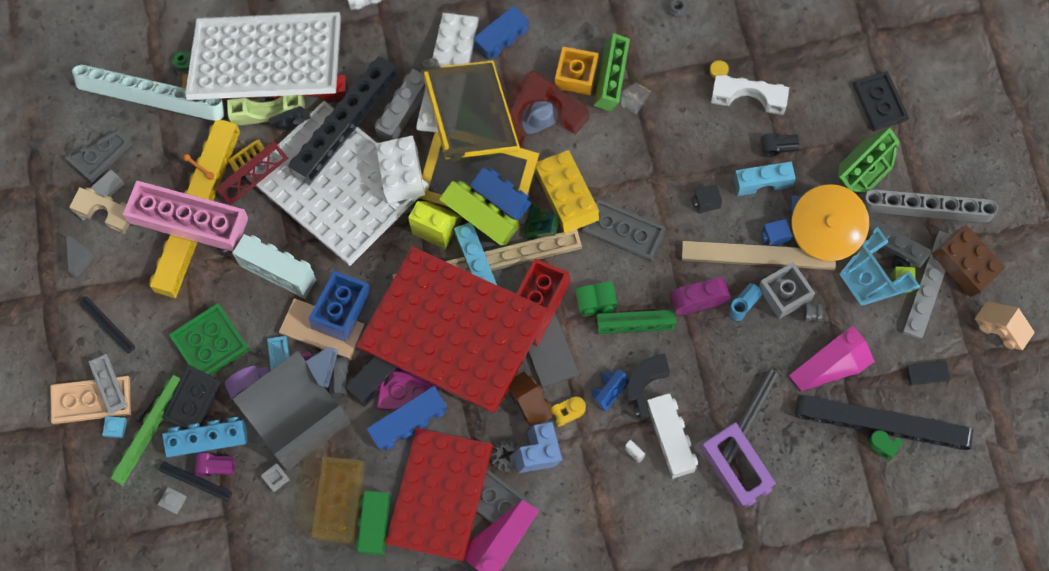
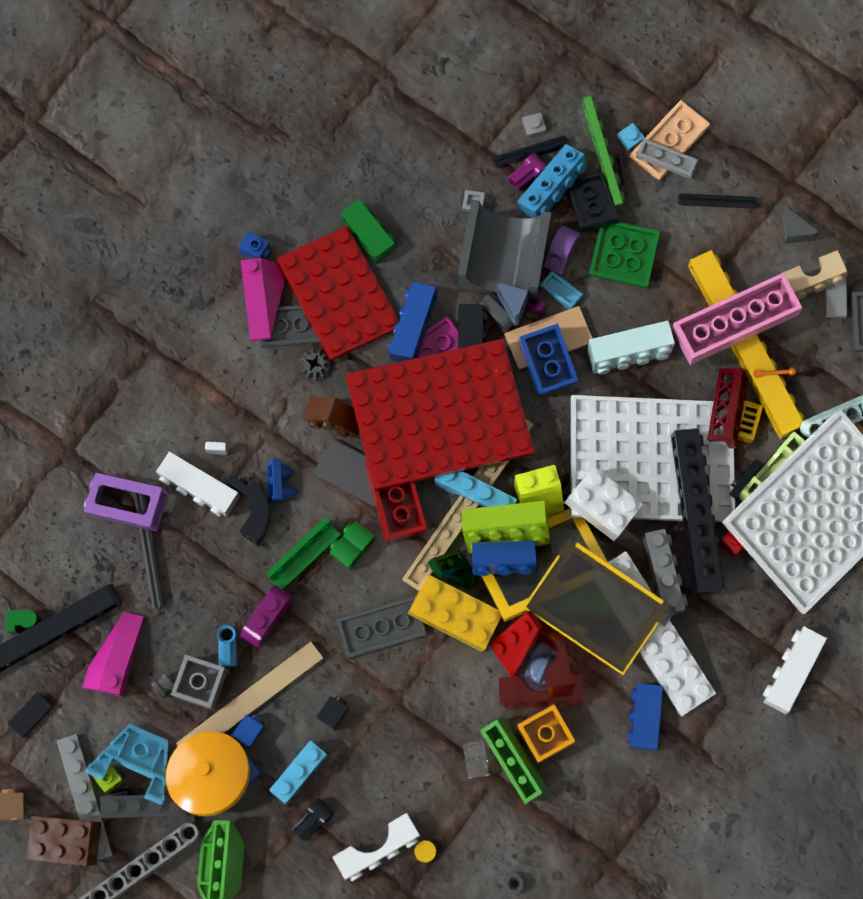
camera: 140 degrees right, 5 degrees up
clear yellow brick [311,457,365,545] -> none
medium blue brick [513,422,562,473] -> none
yellow plate [550,397,586,427] -> none
none -> red wing [489,610,543,679]

